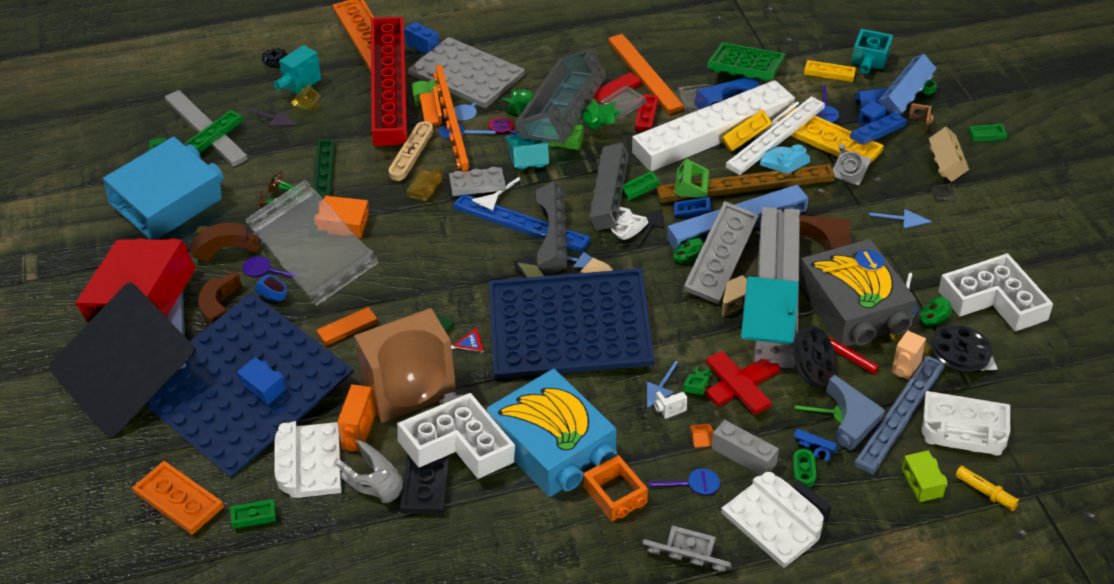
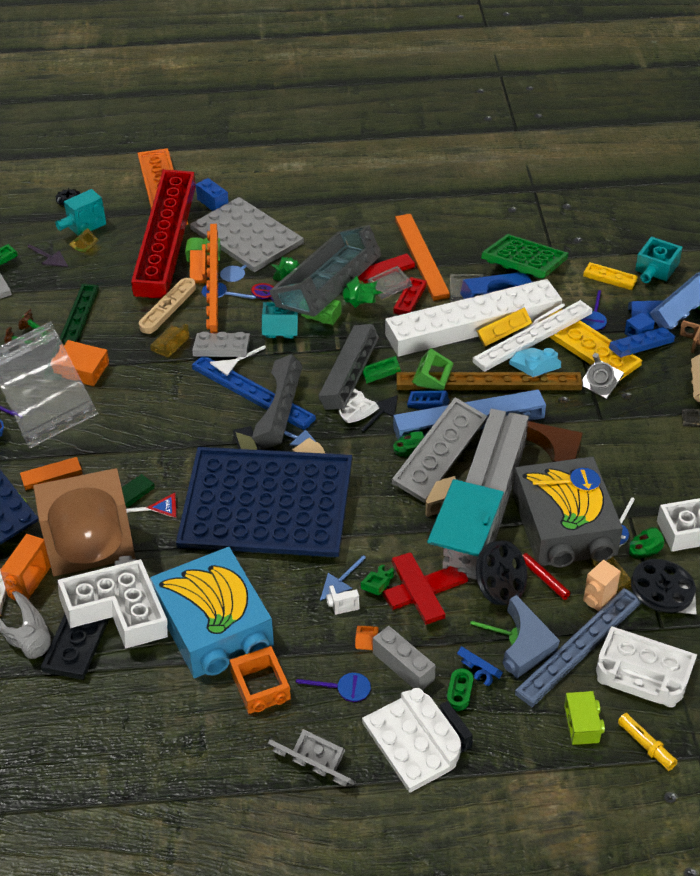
camera: 10 degrees right, 0 degrees up
medium blue piece [869,209,932,229] -> none

